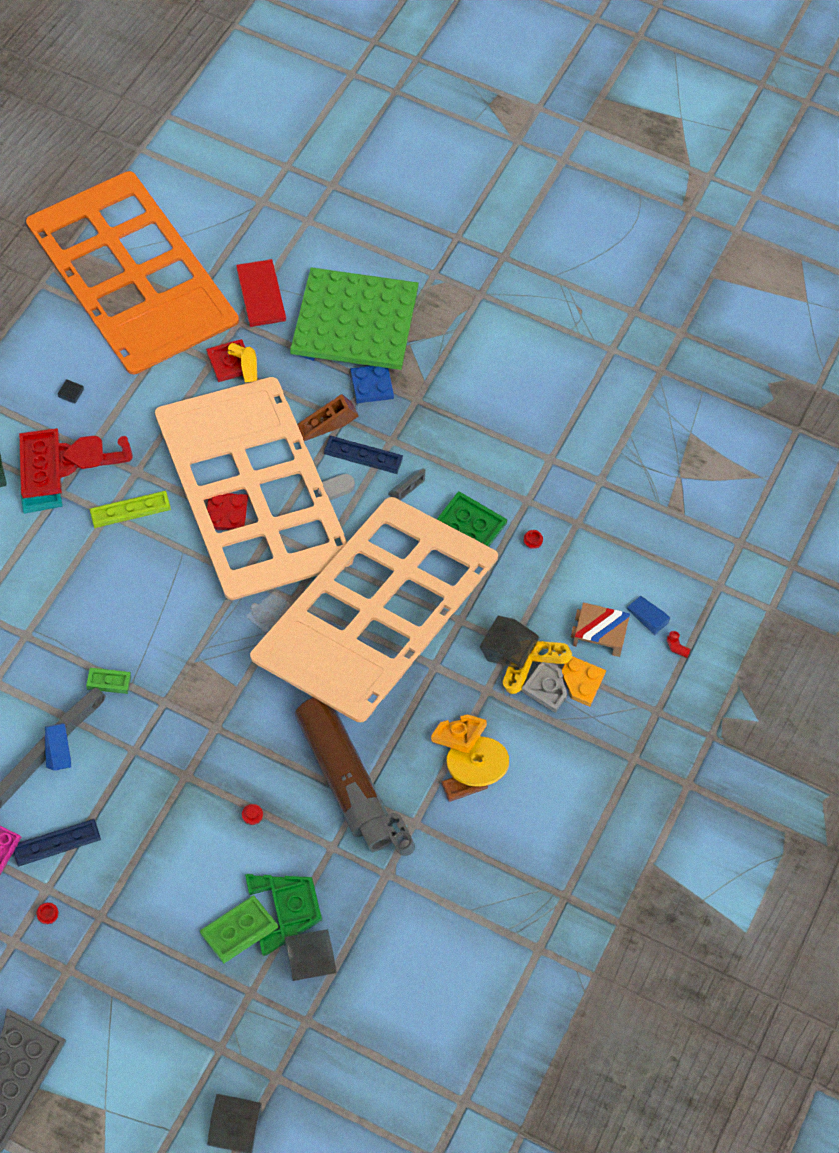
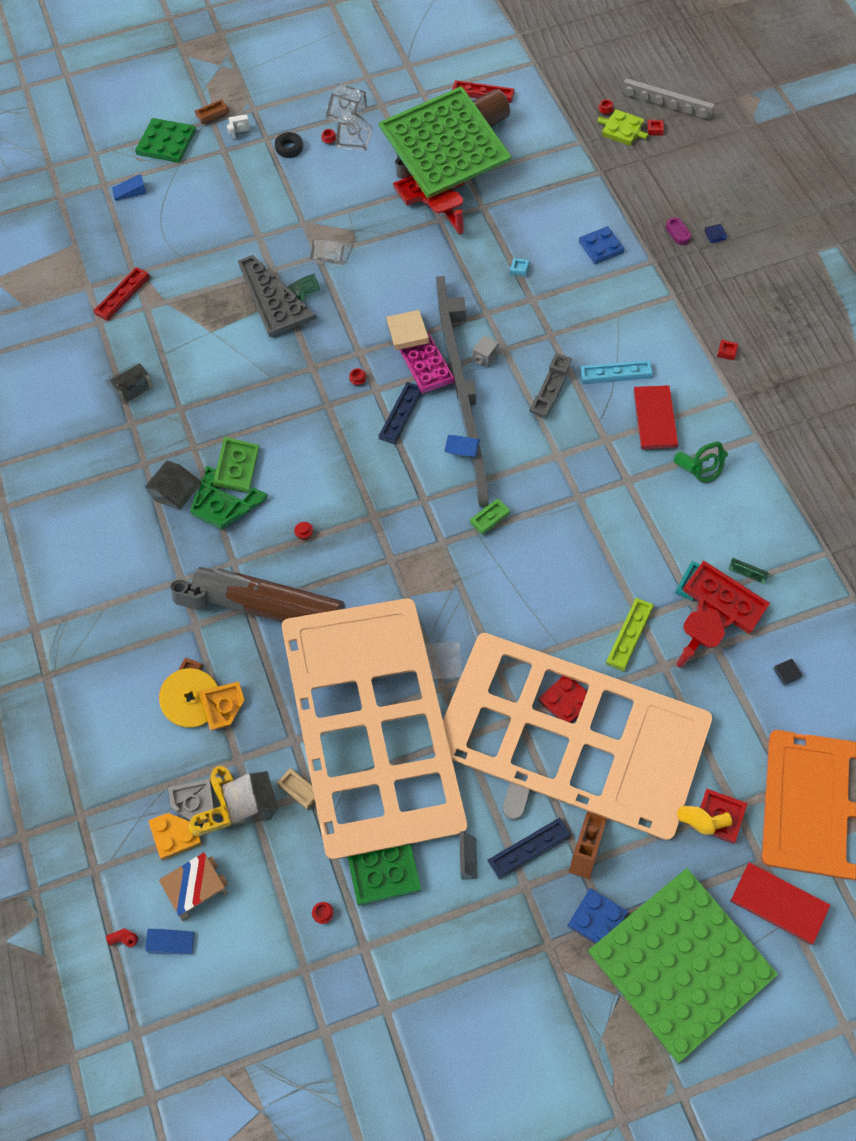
camera: 140 degrees right, 0 degrees up
none -> tan tile [276,768,315,810]

